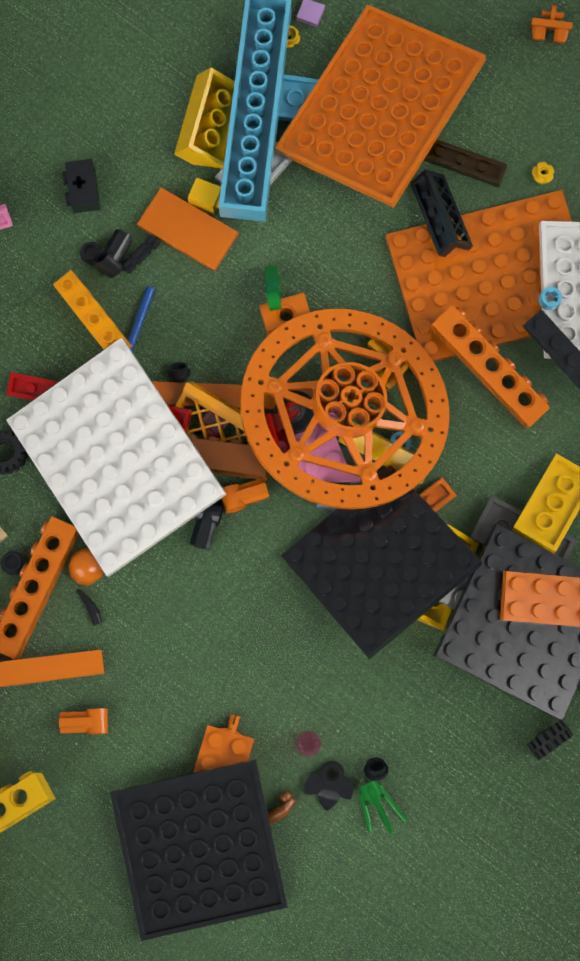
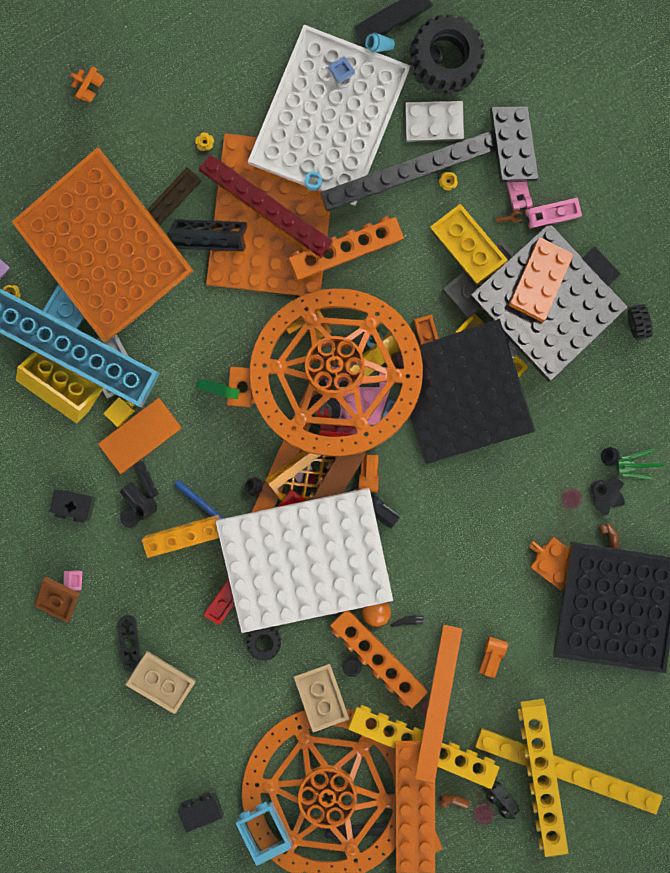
camera: 70 degrees left, 10 degrees up
none -> dark red plate [199,155,333,258]

